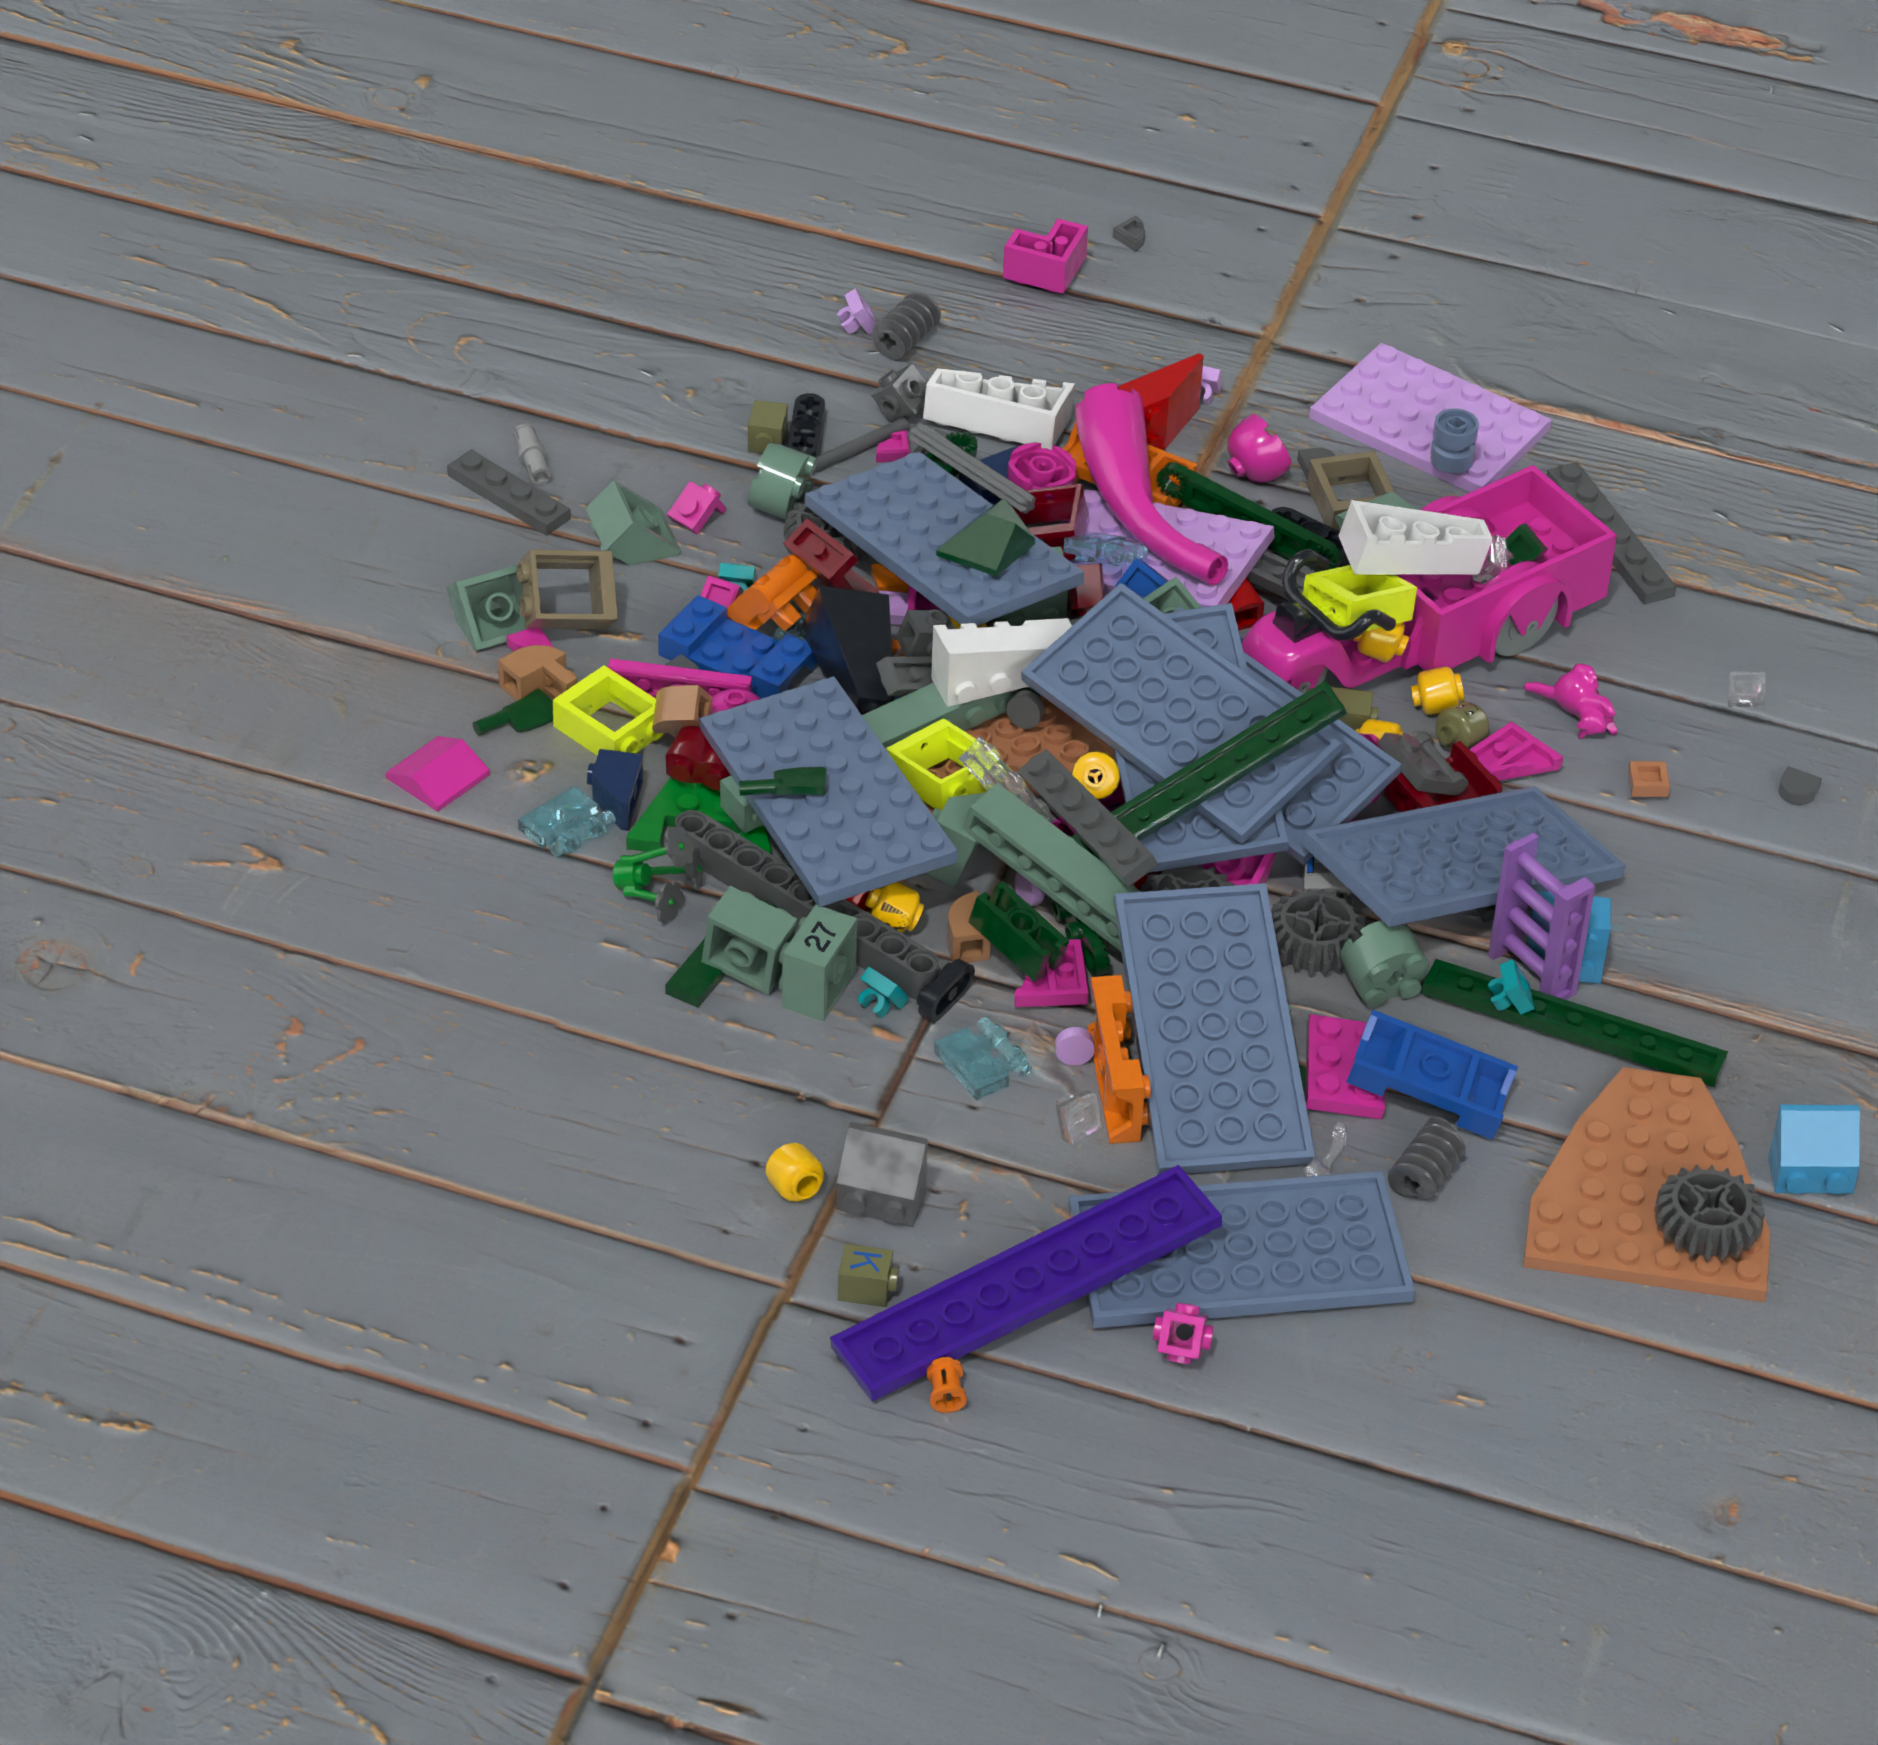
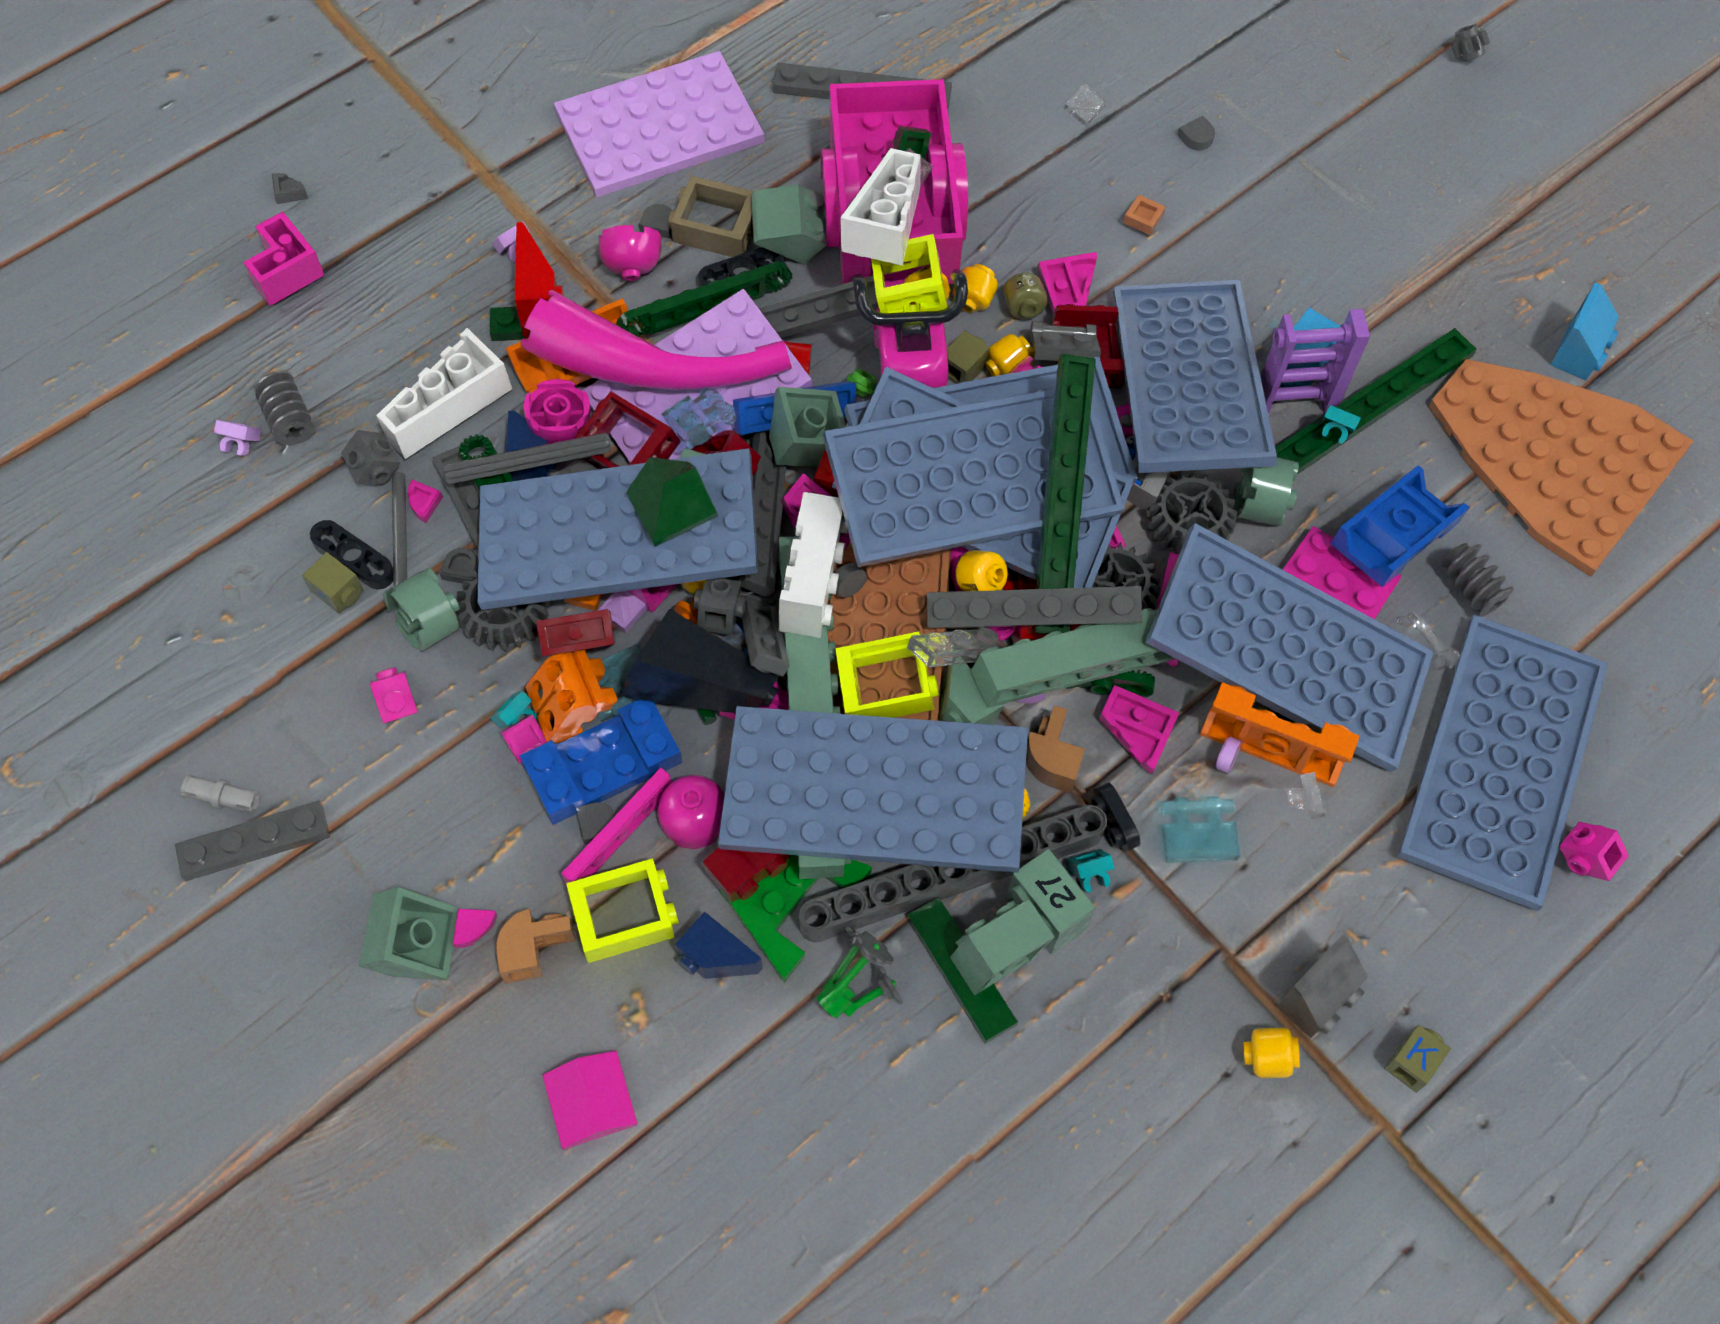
camera: 60 degrees left, 20 degrees up
dark green piece [473,689,553,735] -> none
dark tan window [517,550,618,629] -> none
clear light blue plate [518,786,616,857] -> none
sand green slope [586,480,681,565] -> none
medium nougat brick [652,685,713,738] -> none
dark green piece [739,767,827,796] -> none
dark purple plate [830,1165,1223,1402] -> none
orange bush [926,1357,967,1413] -> none
dark green piece [968,881,1069,982] -> none
sand blue wheel [1430,408,1479,473] -> none
dark pink animal [1523,663,1618,739] -> none
dark grey gear [1654,1164,1765,1262] -> none

